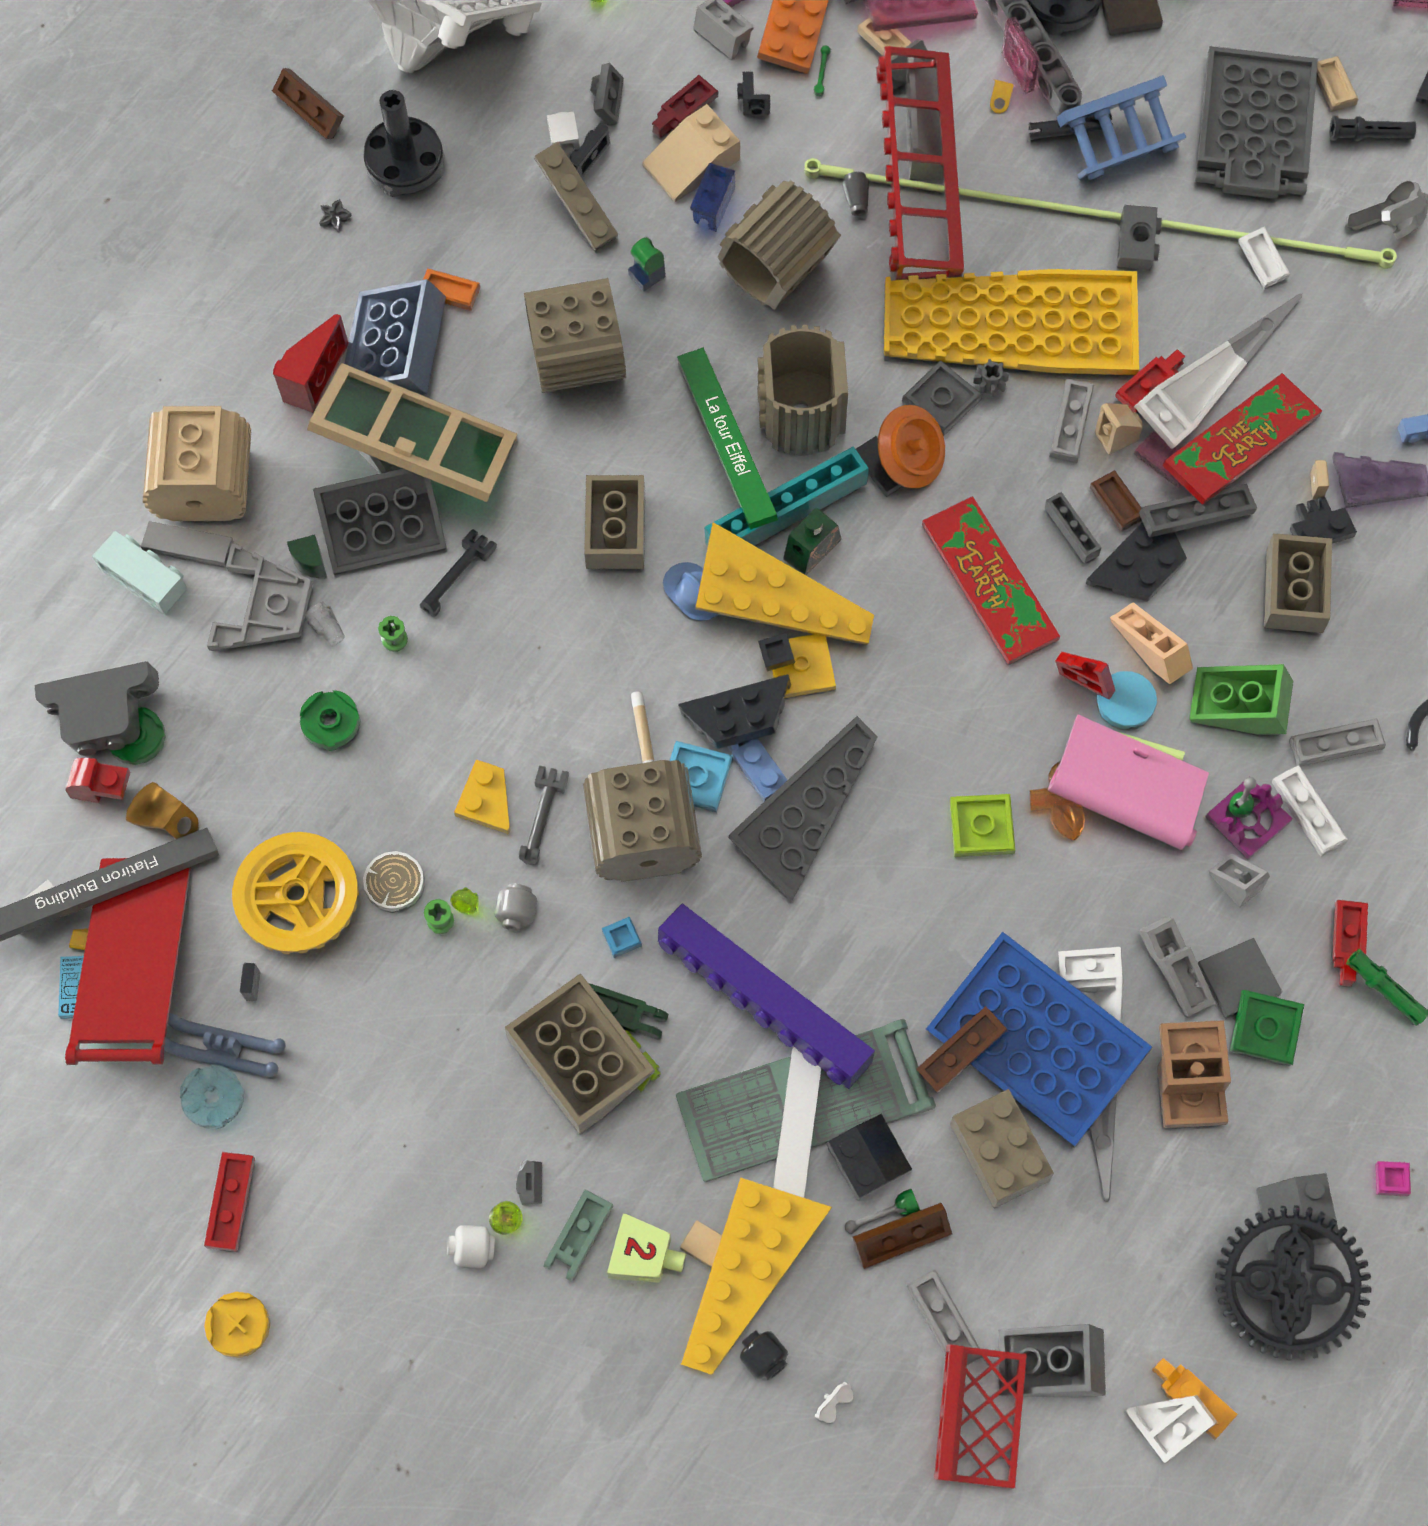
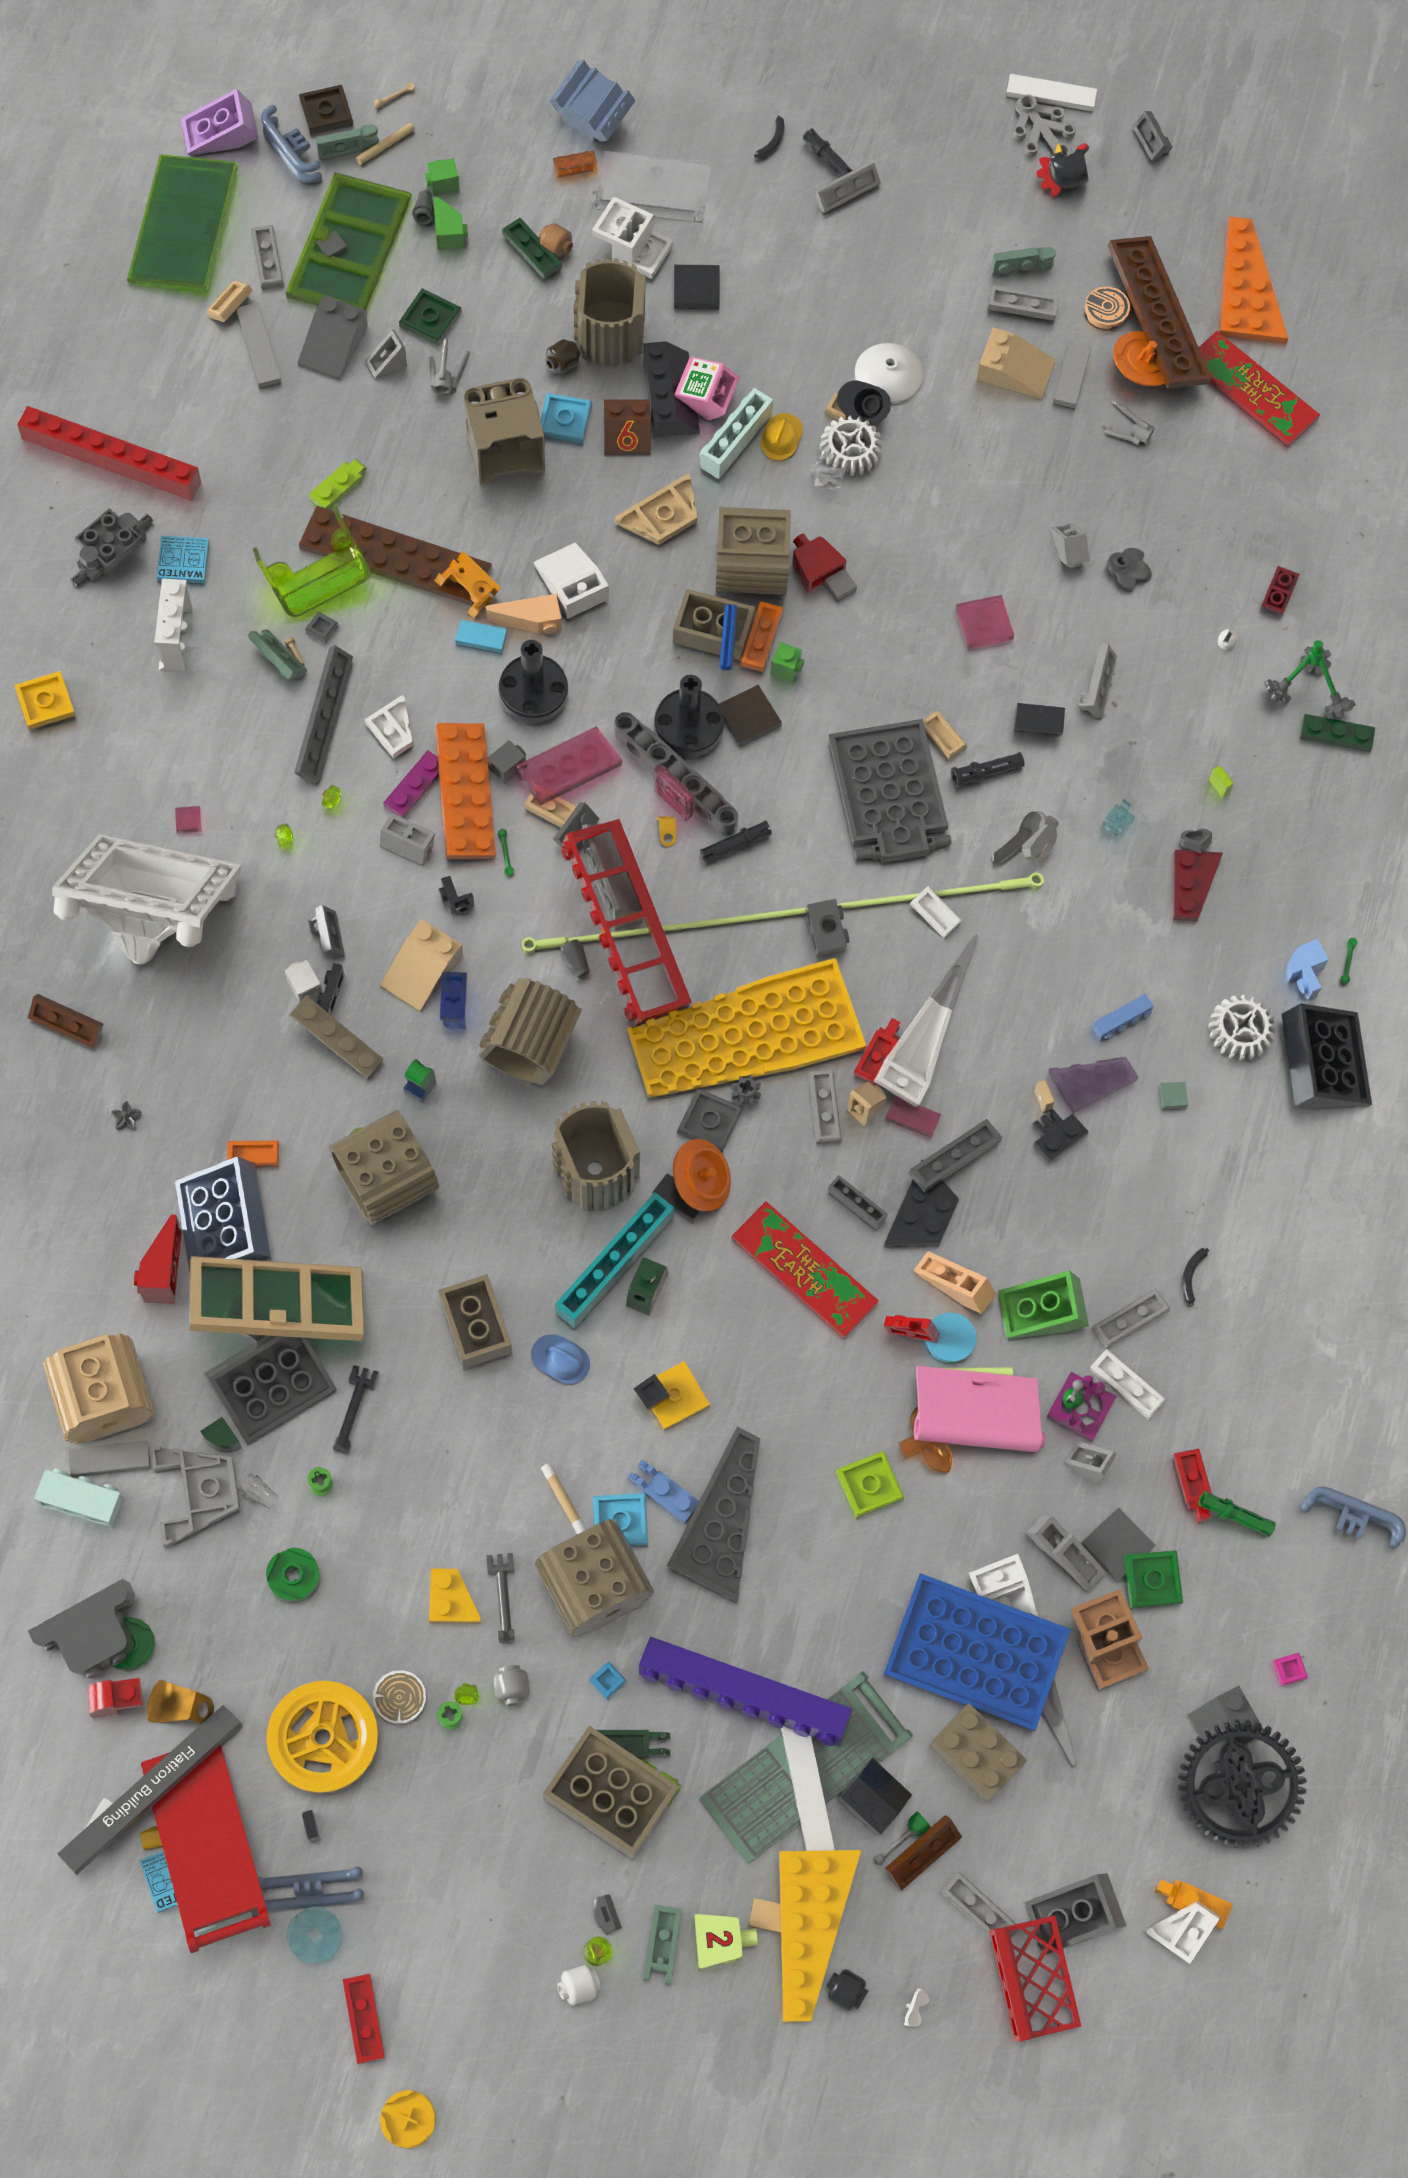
camera: 25 degrees left, 0 degrees up
black piece [364,90,444,197] -> none
dark red hinge [652,75,719,138] -> none
green tile [677,347,778,530] -> none
black wing [678,674,791,749] -> none
yellow wing [695,522,874,645] -> none
reddish brown plate [916,1006,1008,1093] -> none
medium blue fence [1057,75,1186,181] -> none
reddish brown tile [1090,470,1142,532] -> none
red tile [1162,373,1322,505] -> none
dark tan brick [1264,533,1332,633] -> none

